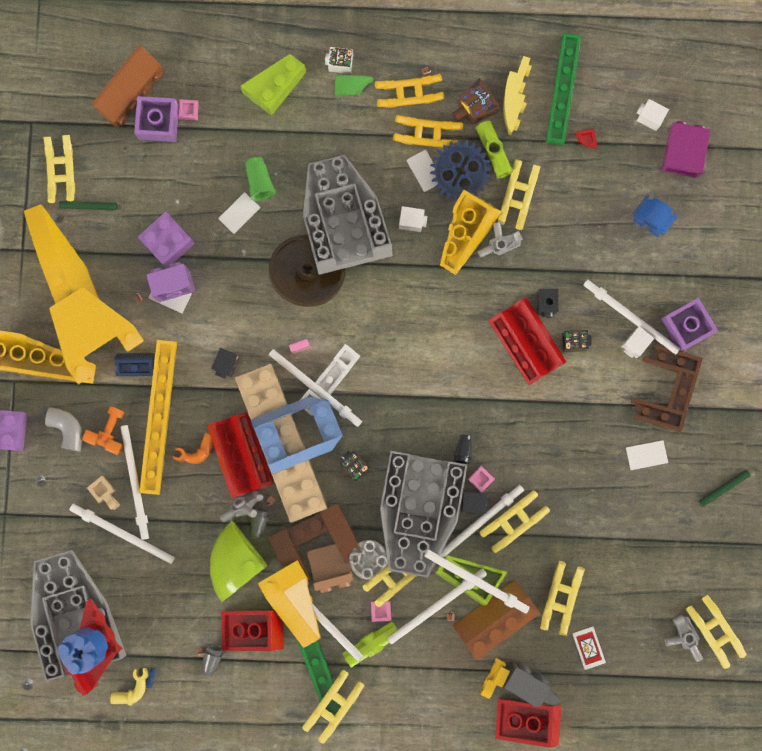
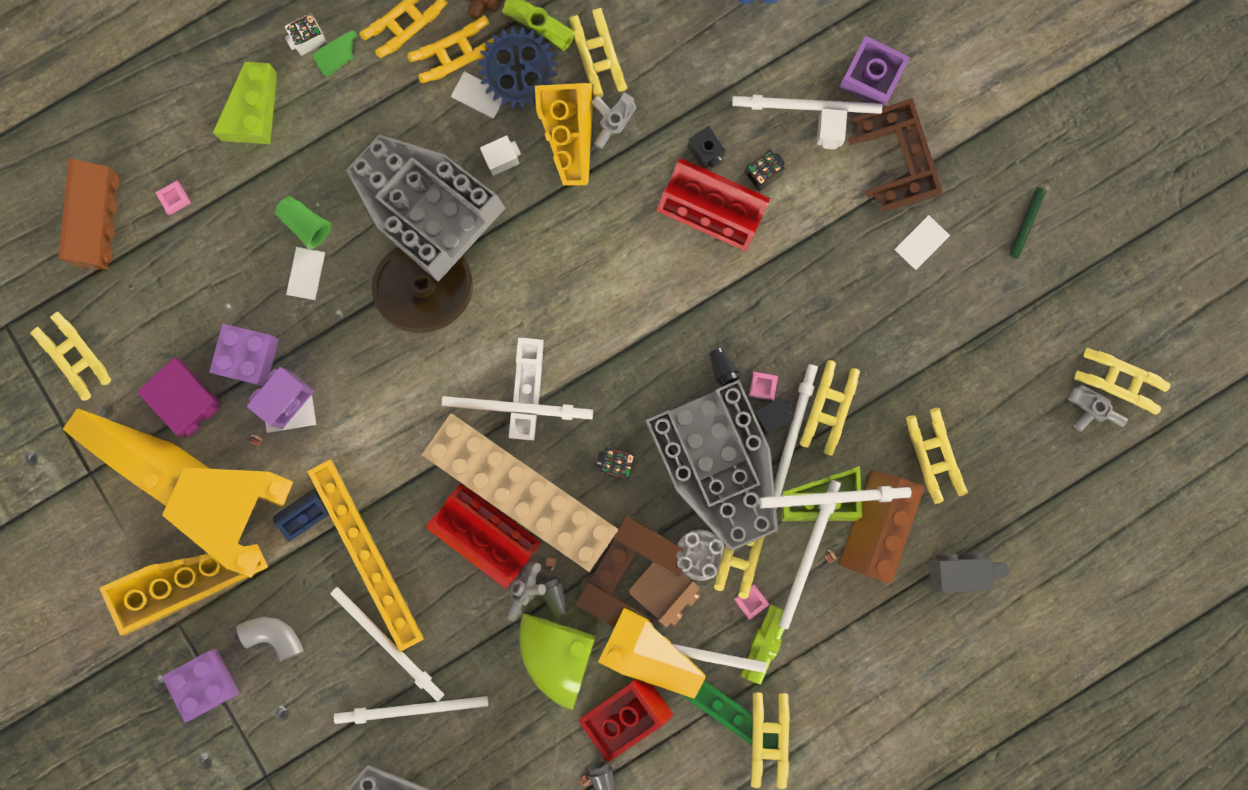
camera: 35 degrees left, 0 degrees up
dark green bar [59,201,117,210] -> none
orange bar [82,406,124,455] -> none
tan plate [87,476,120,510] -> none
medium lavender brick [134,96,179,142] -> none
orange piece [172,433,213,464] -> none
black brick [211,348,240,379] -> none
medium blue wedge [251,397,343,474] -> none
bright pink tile [289,339,311,354] -> none
yellow piece [480,658,510,699] -> none
red slope [495,698,561,748] -> none
sticker [572,627,606,670] -> none
none -> magenta brick [137,357,222,437]

